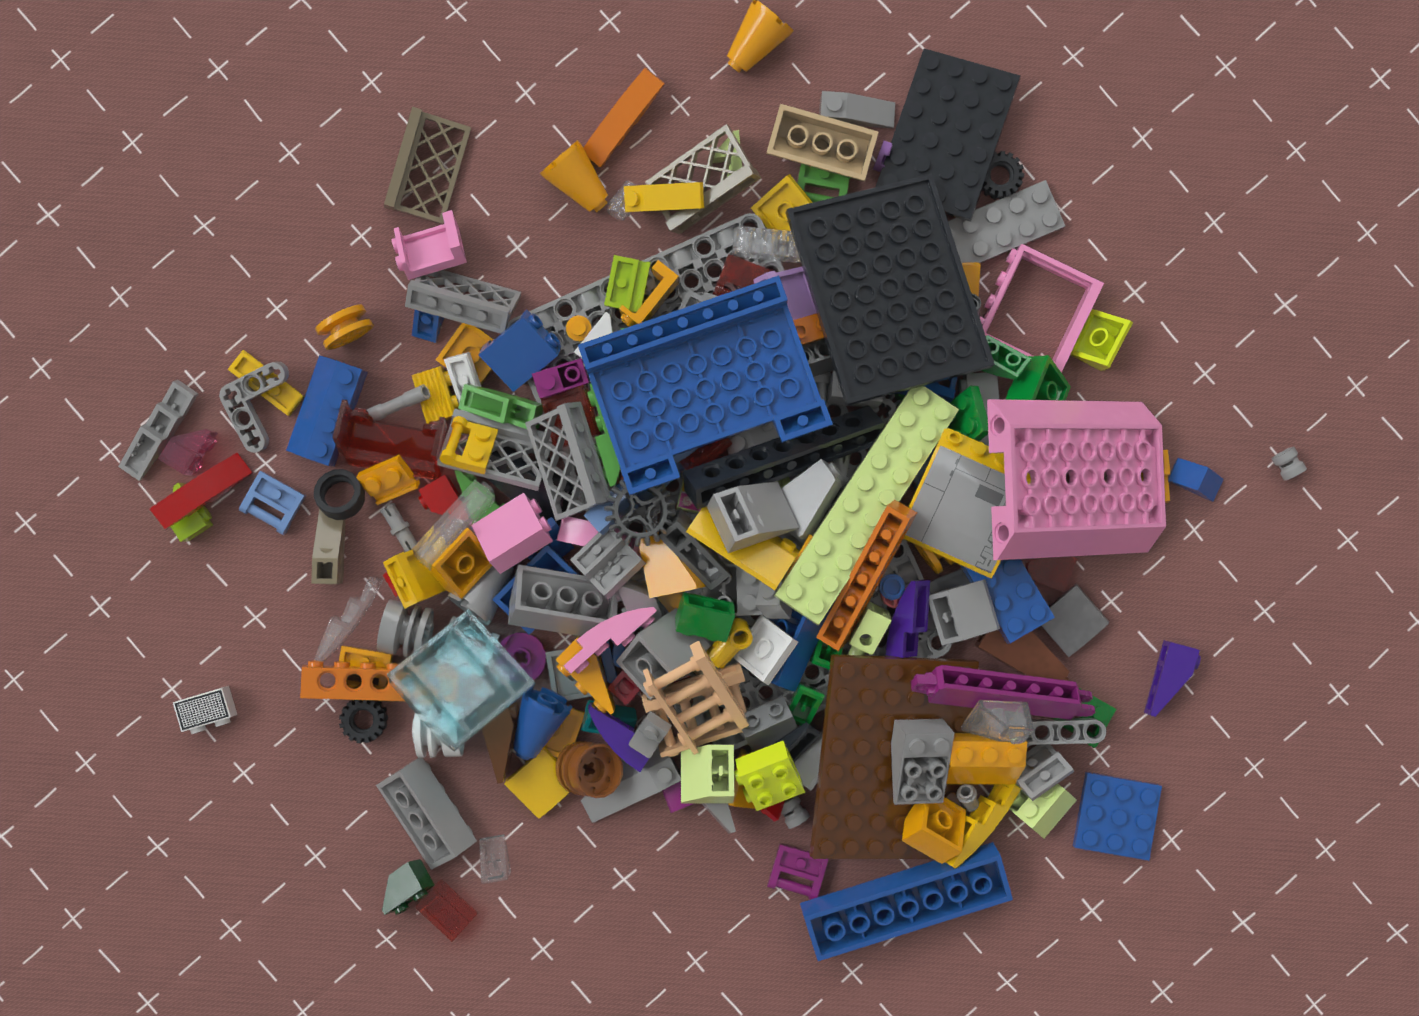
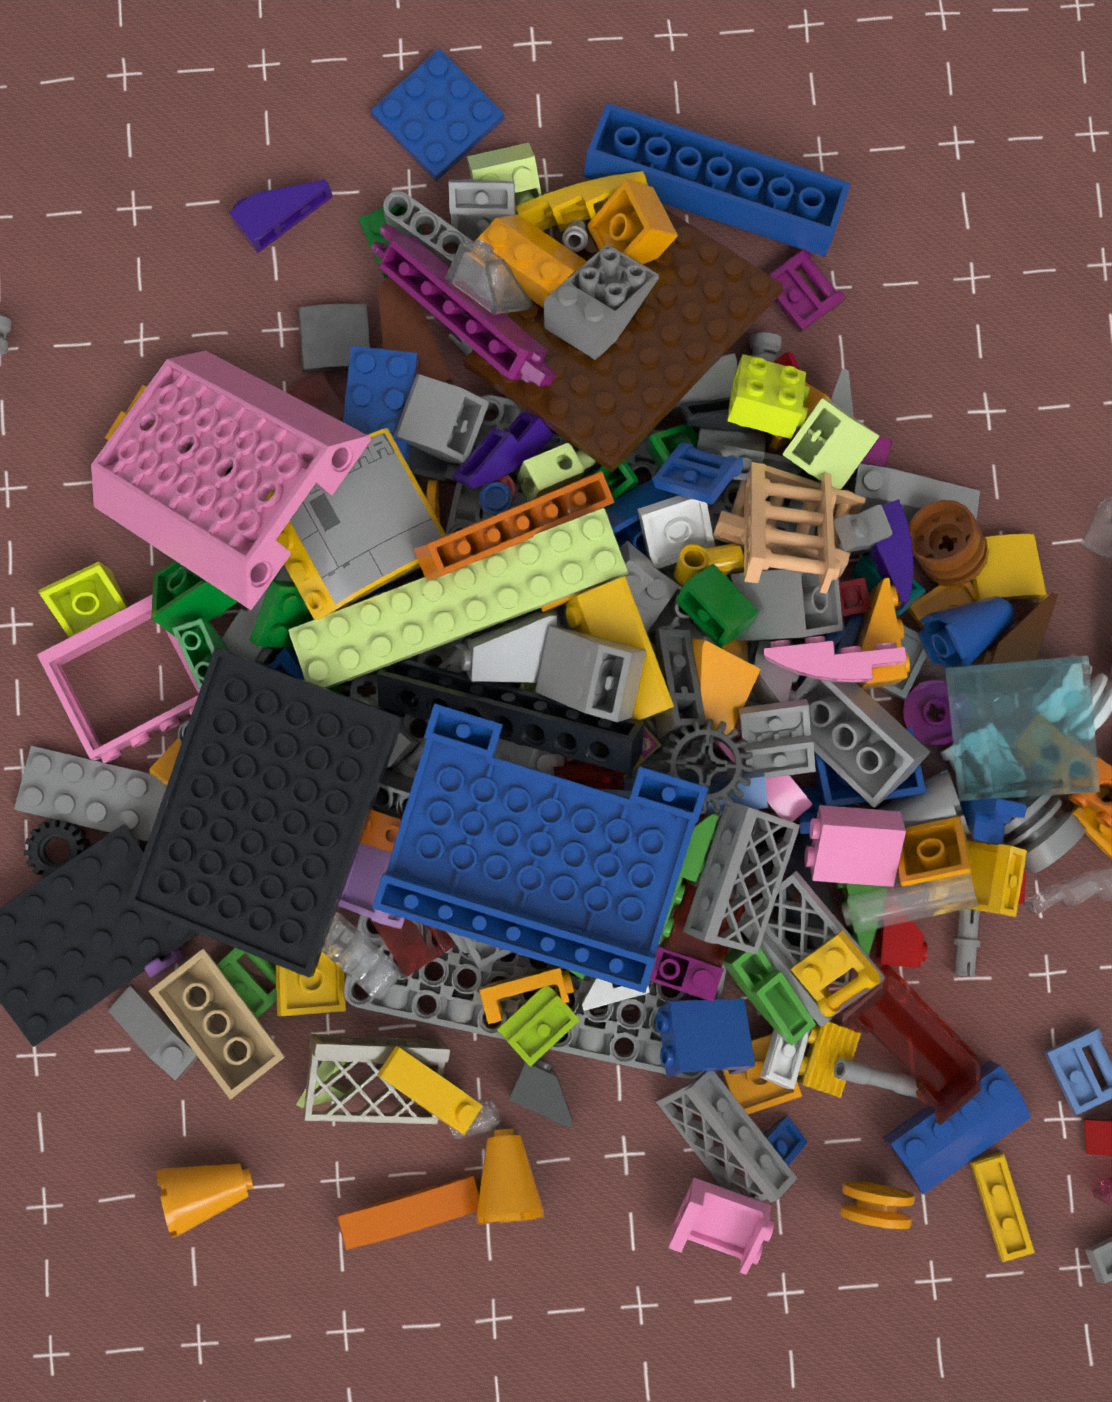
camera: 150 degrees left, 5 degrees down
light grey beam [219,362,289,453] -> none
dark tan slope [311,509,345,584] -> none
black tyre [314,469,365,520] -> none
light orange plate [356,455,420,505] -> none
dark tan fence [384,107,471,225] -> none
light orange plate [566,315,592,341] -> none
blue slope [1168,458,1224,502] -> none
none -> dark grey slope [509,1058,573,1128]
none -> blue plate [652,442,743,505]
none -> blue slope [960,798,1027,844]

